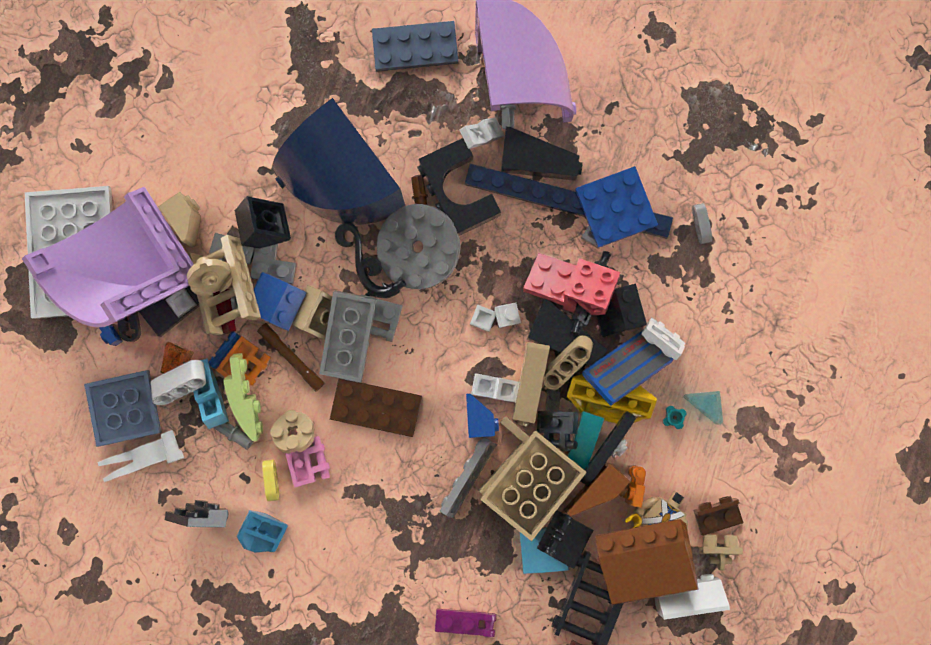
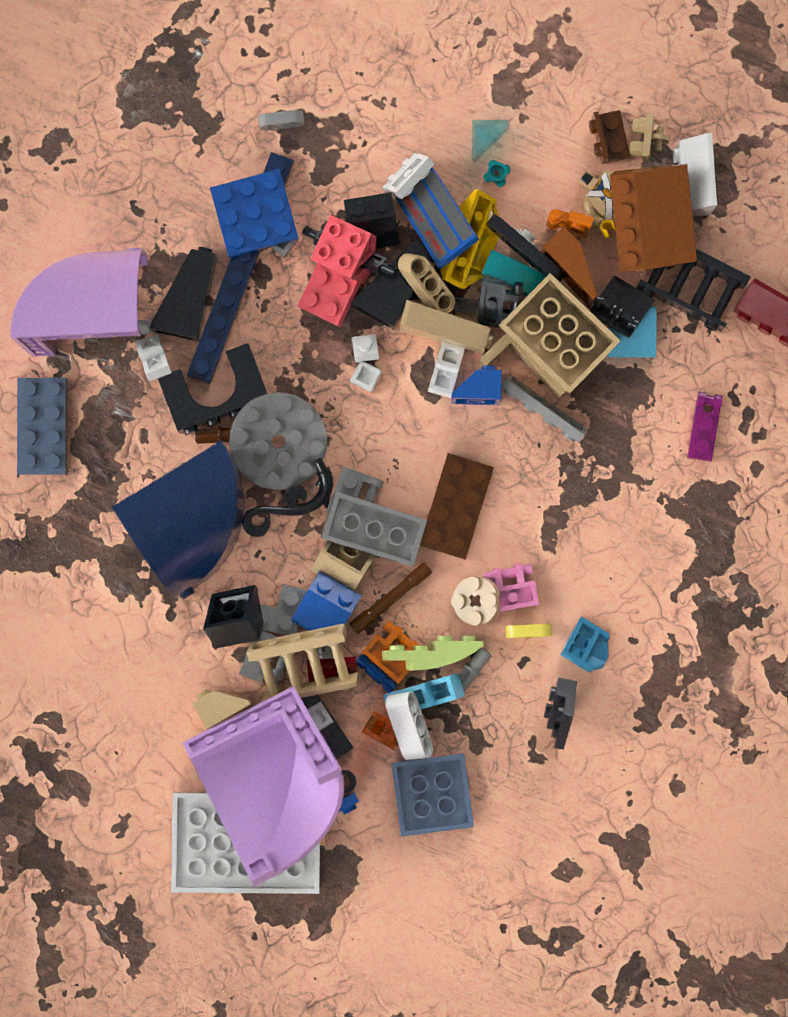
camera: 85 degrees left, 0 degrees up
white flag [97,430,185,482] -> none
tan plate [187,257,232,296] -> none

